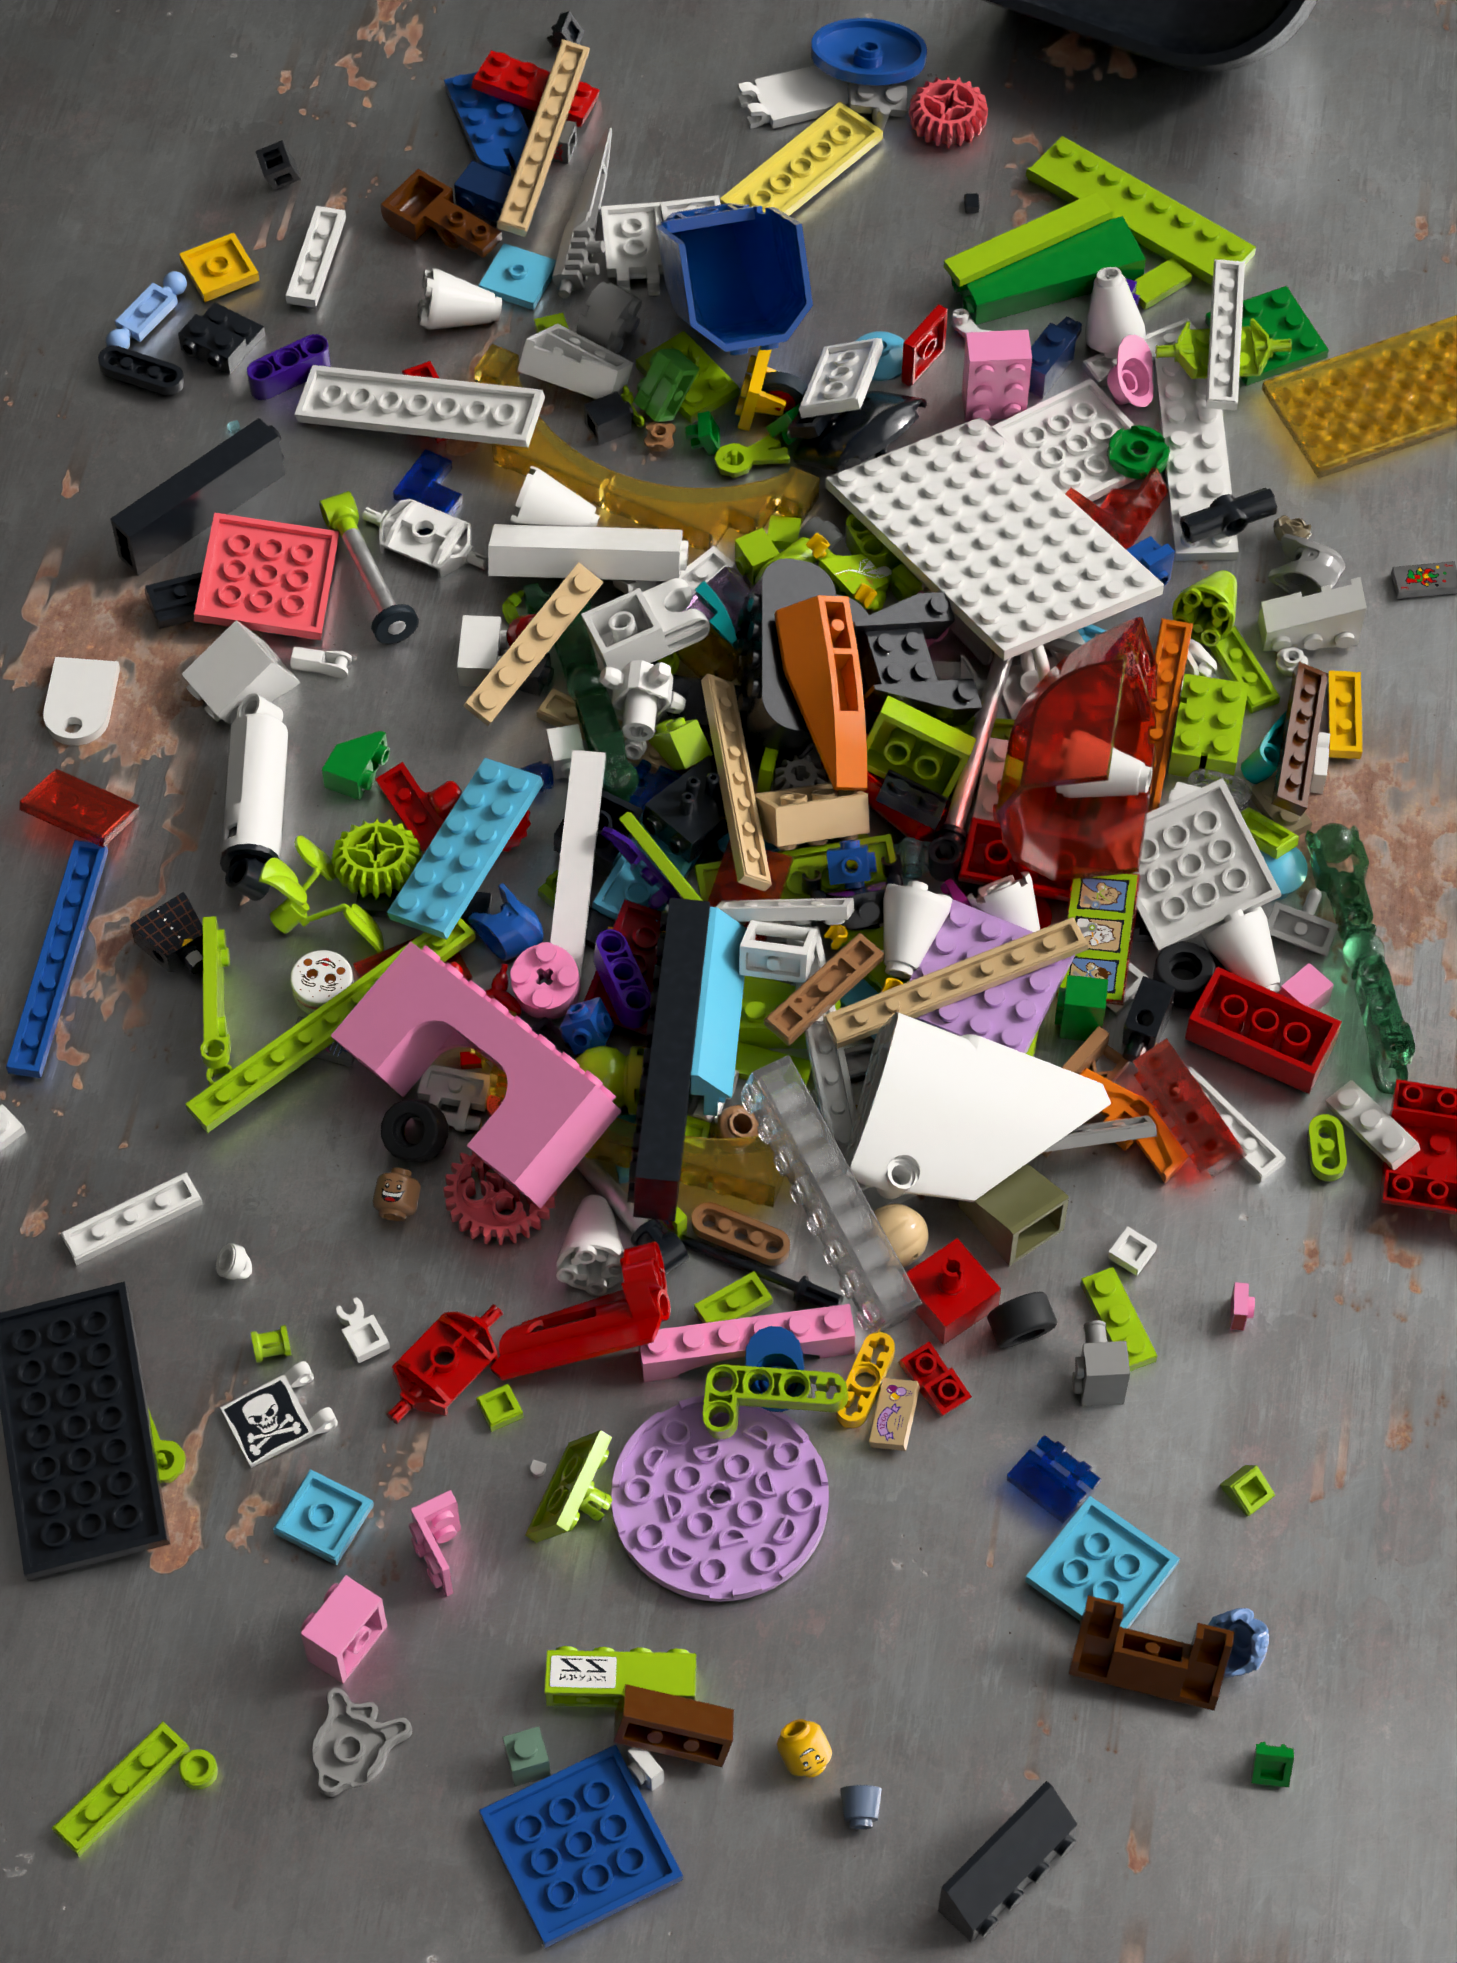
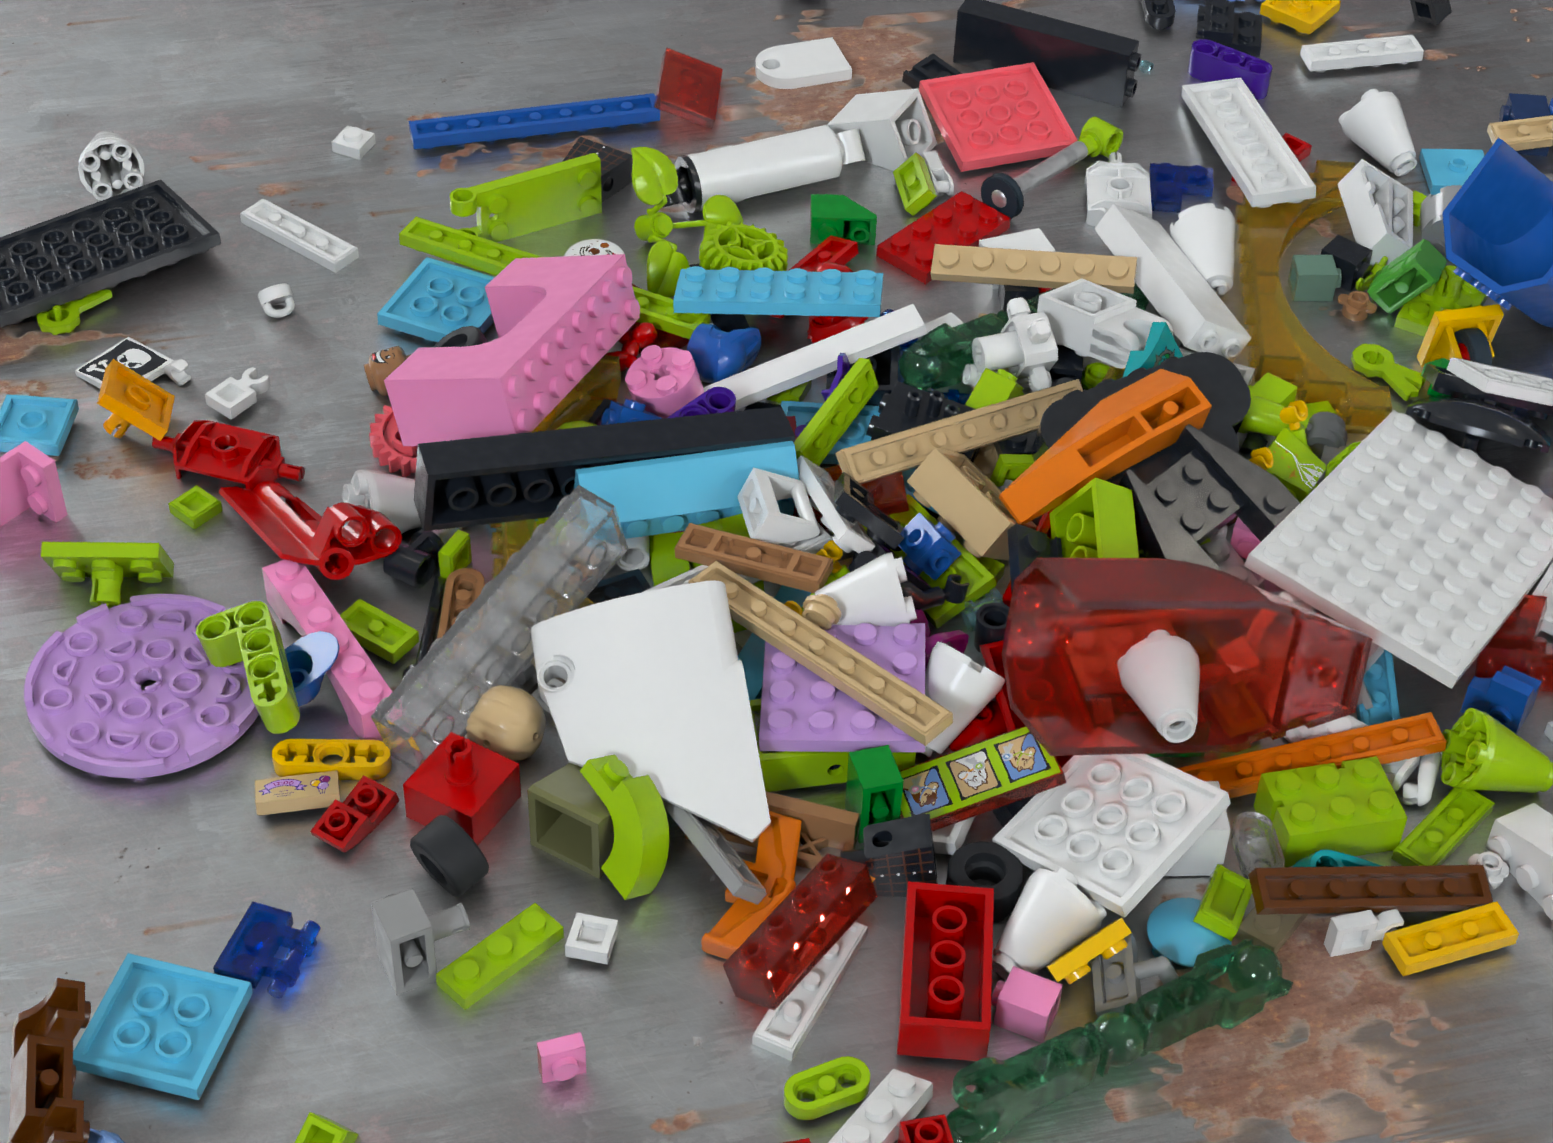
camera: 65 degrees right, 15 degrees down
lime bush [251,1325,292,1363] -> none
reddish brown plate [380,169,502,258] -> none
green tile [685,411,720,456] -> none
none -> light orange tile [97,359,175,441]
none -> medium azure plate [377,257,495,342]
none -> lime arch [580,754,669,900]
none -> tan plate [802,594,842,630]
none -> black plate [834,472,904,549]
none -> red plate [876,191,1011,285]
none -> lime plate [893,152,937,216]
none -> yellow plate [1046,918,1132,985]
none -> sand green brick [1288,255,1342,301]

